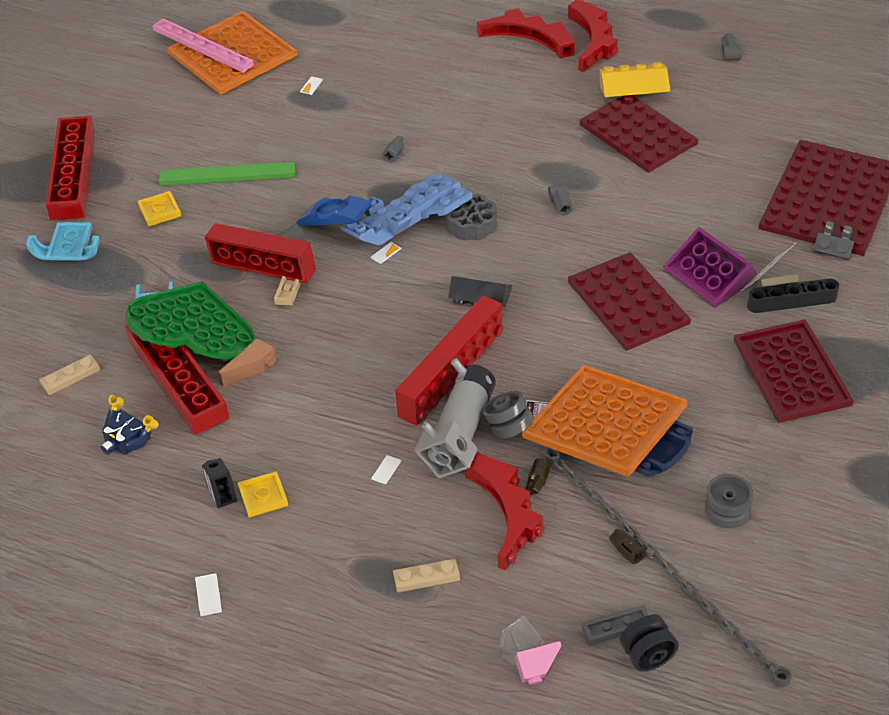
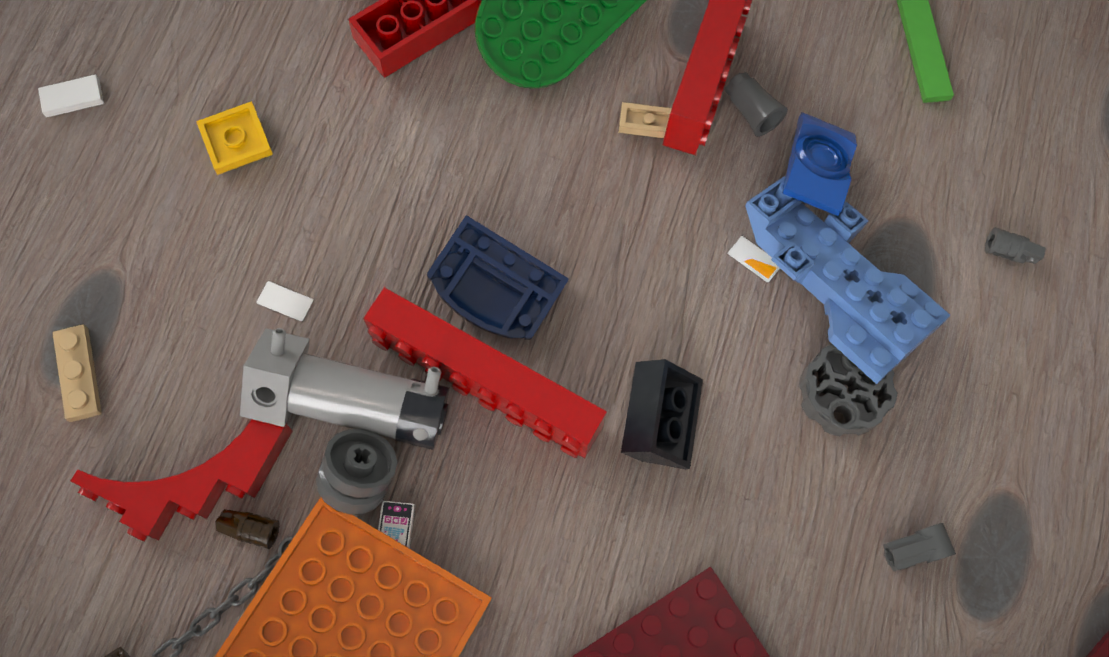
camera: 80 degrees right, 25 degrees up
black torso [202,458,237,508] -> none
nougat slope [218,338,277,386] -> none
none -> dark blue slope [427,215,569,340]

